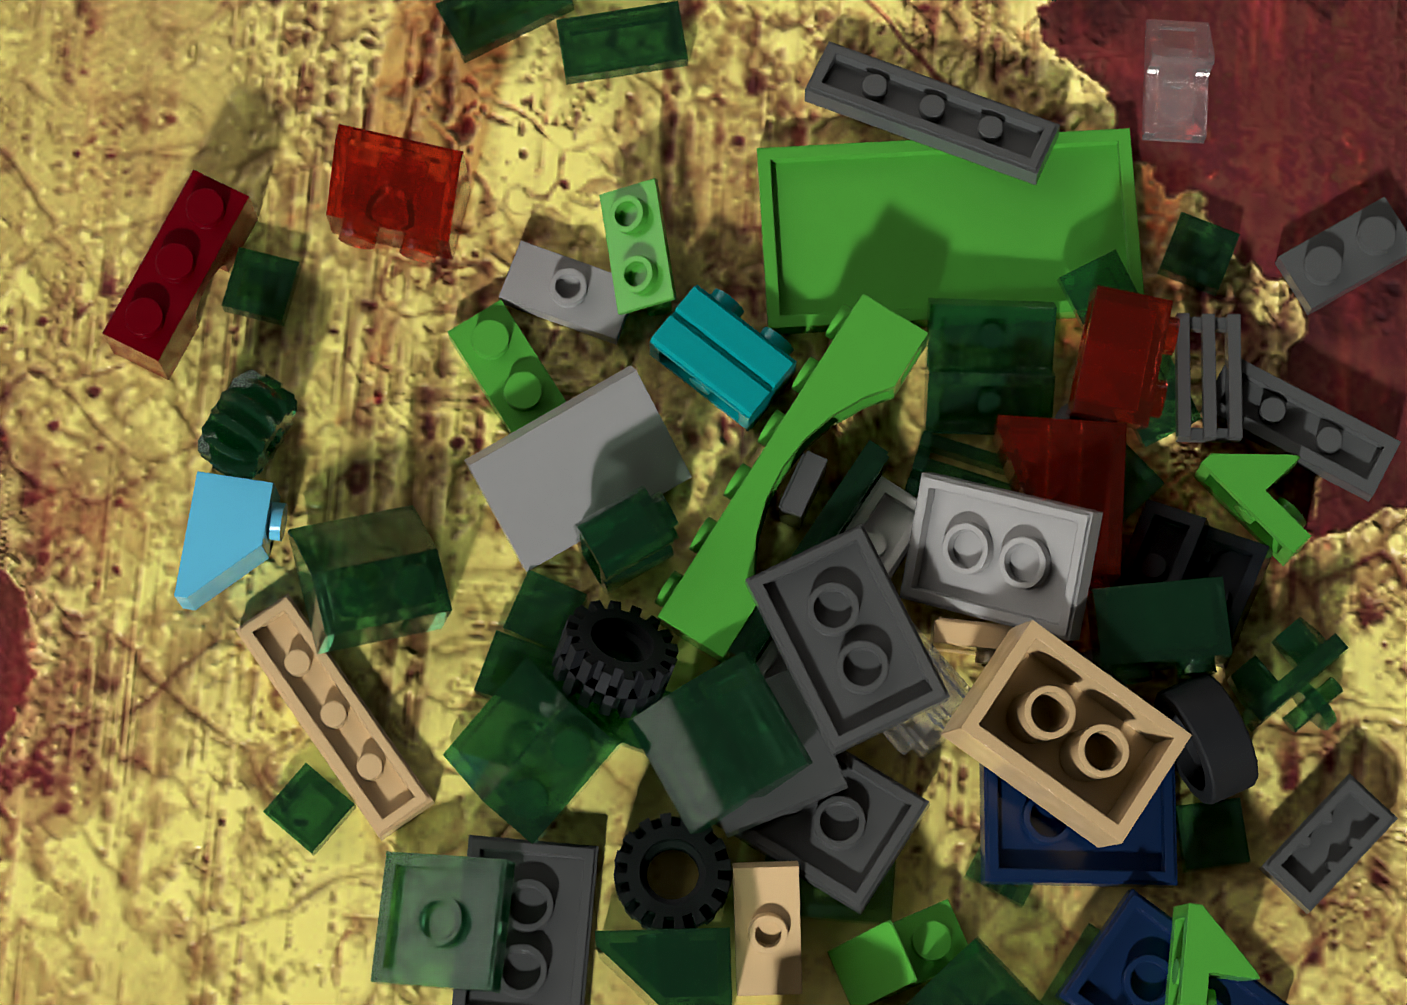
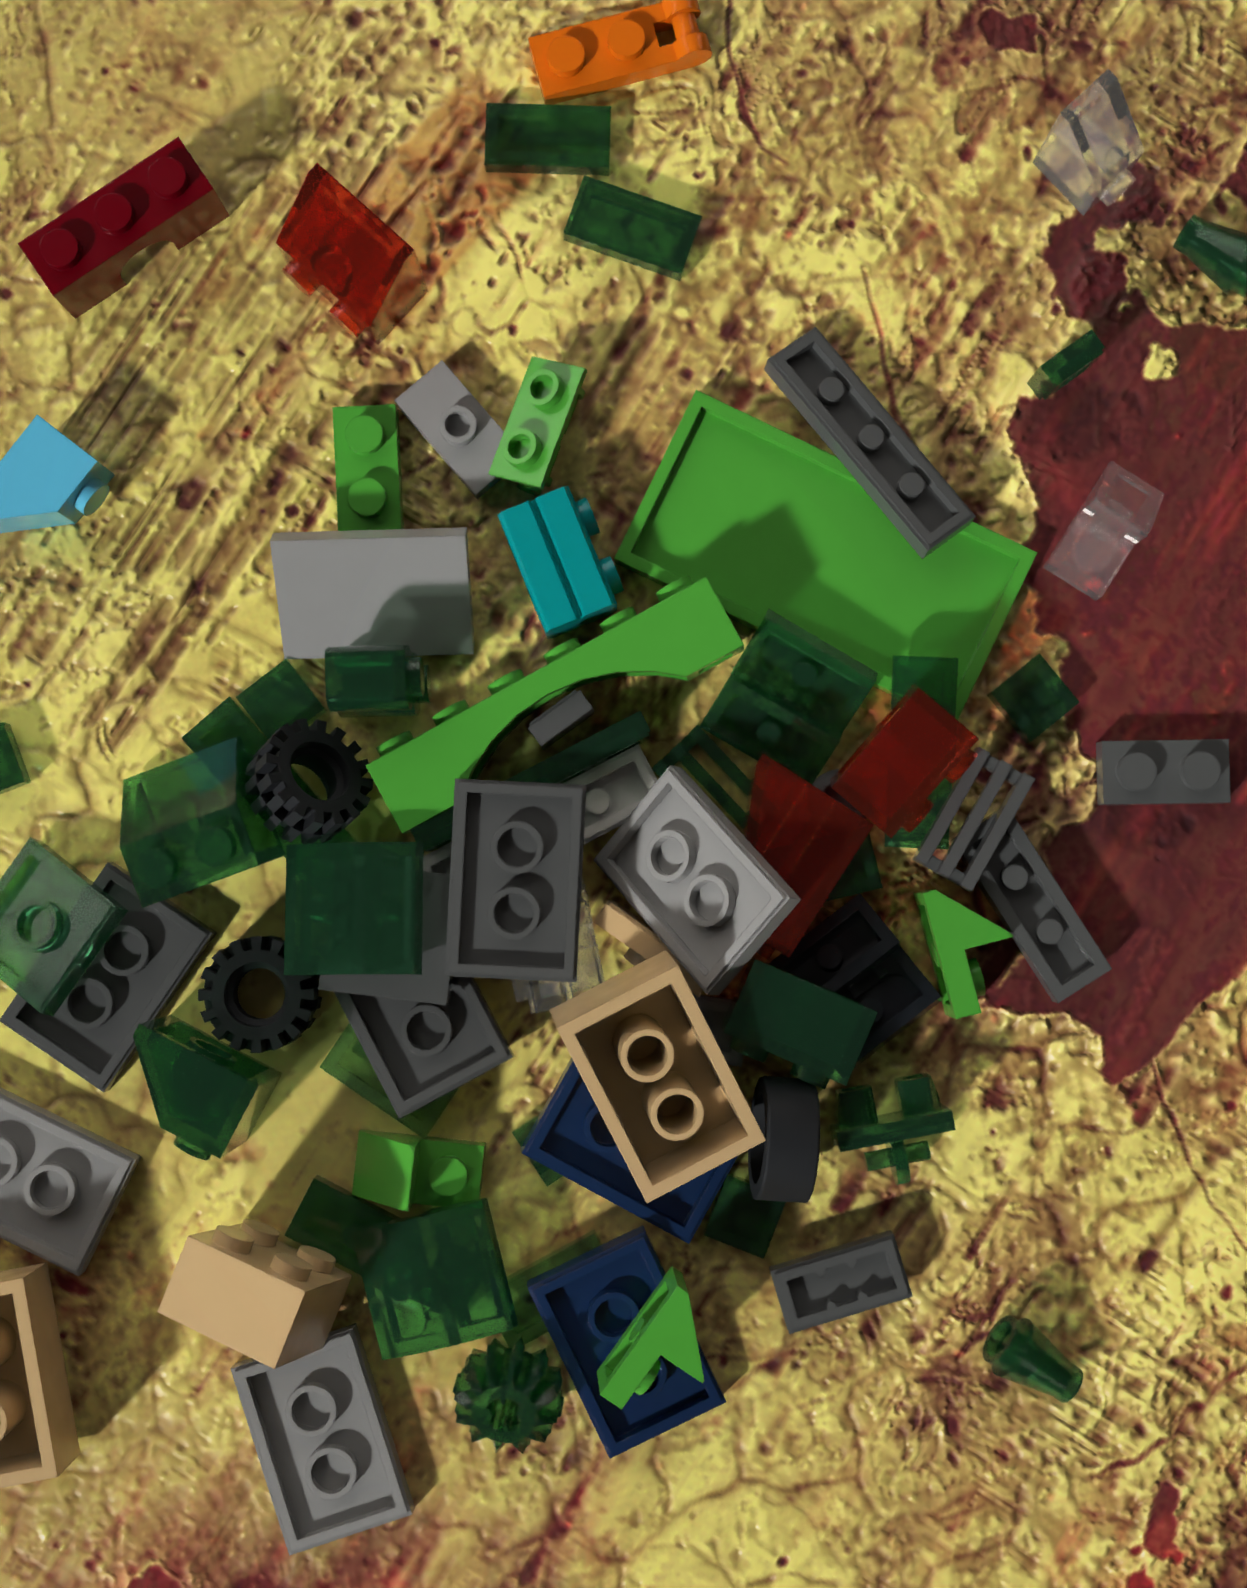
camera: 30 degrees right, 10 degrees up
clear green gear [198,369,297,479] -> none
clear green tile [222,247,301,326] -> none
tan tile [235,593,435,841] -> none
clear green slope [288,505,452,654] -> none
tan plate [733,861,802,996] -> none

